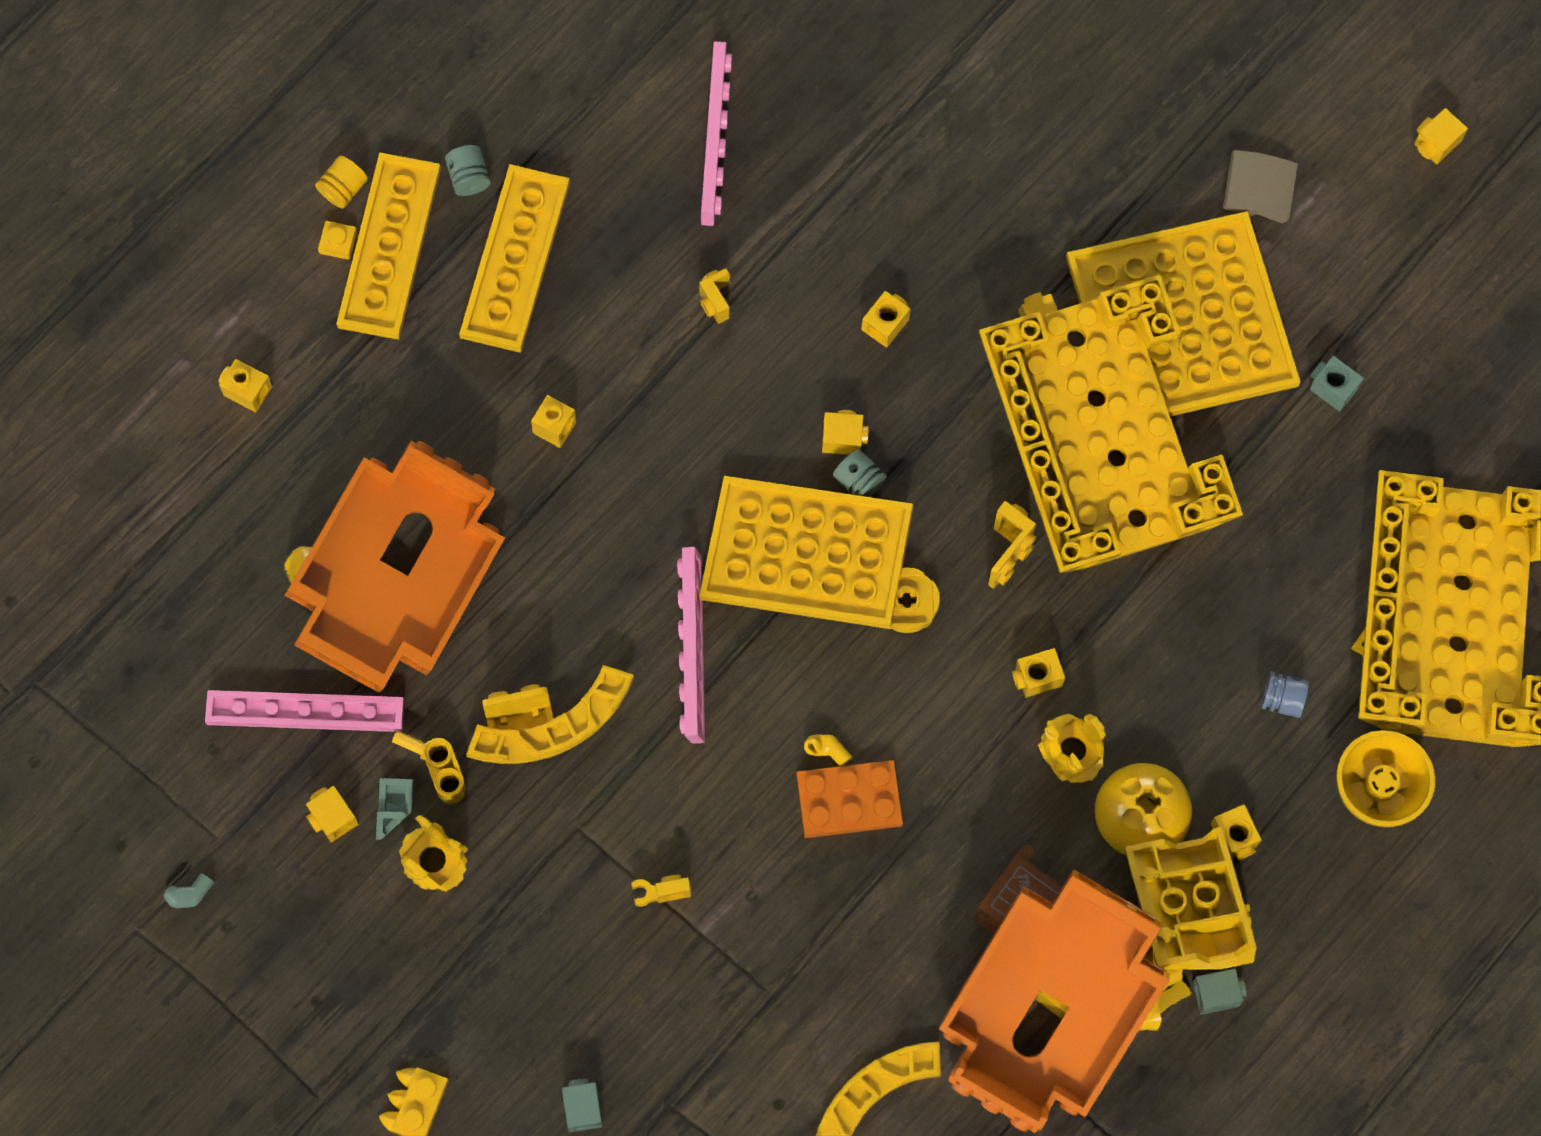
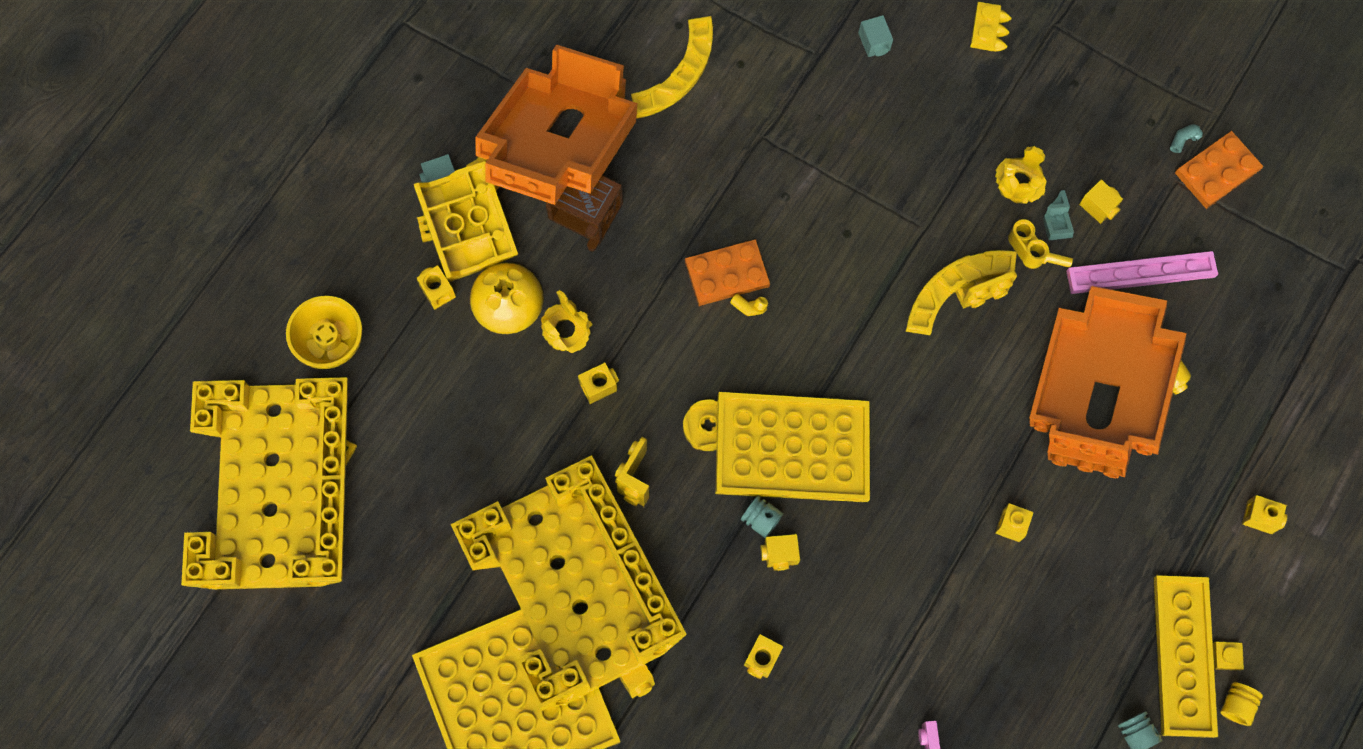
camera: 170 degrees right, 0 degrees up
yellow plate [459,164,570,353] -> none
yellow plate [632,875,691,907] -> none
bright pink plate [677,547,705,744] -> none
yellow bracket [699,268,730,324] -> none
sand blue piece [1261,671,1309,718] -> none
sand green brick [1309,356,1364,412] -> none
none -> orange plate [1175,131,1263,209]

